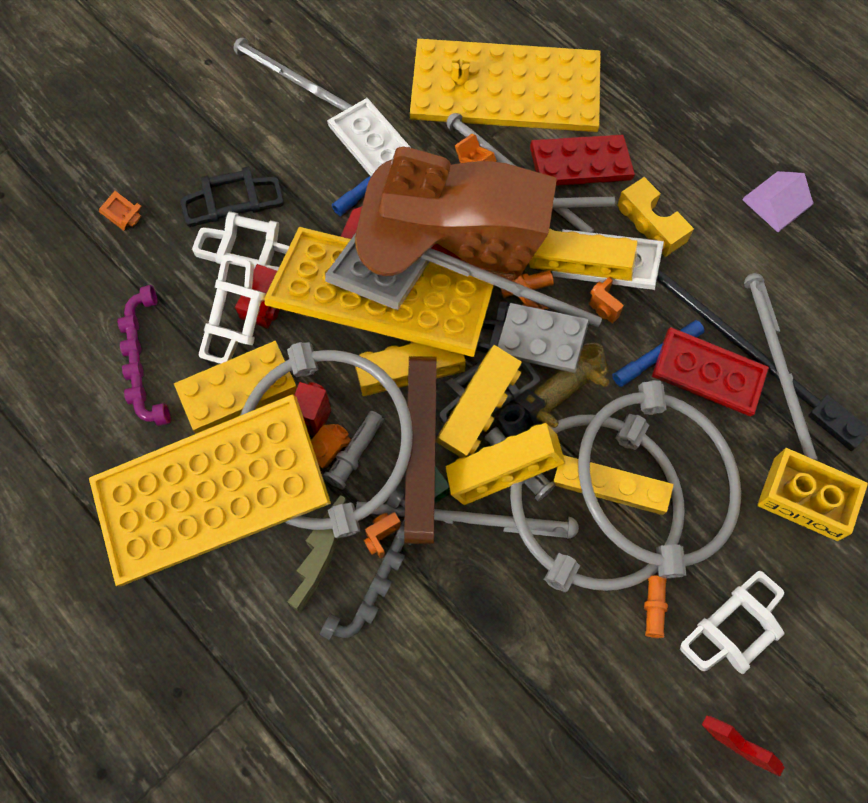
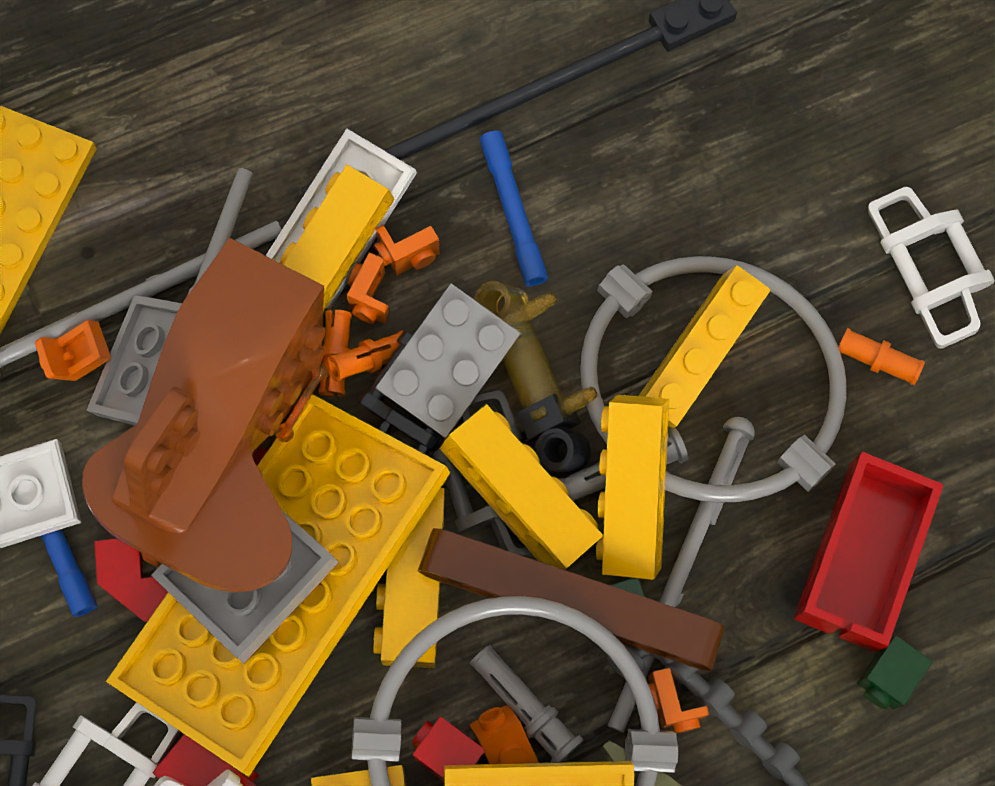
camera: 75 degrees left, 5 degrees up
light grey bar [421,248,602,327] -> none
red plate [530,135,635,185] -> none
light grey piece [578,380,741,578] -> none
yellow arch [617,177,694,257] -> none
red tile [652,327,769,417] -> none
light grey bar [744,273,818,461] -> none
yellow brick [757,448,868,541] -> none
none -> orange bracket [347,252,389,325]
none -> red piece [793,452,944,653]
none -> dark green brick [857,635,933,709]

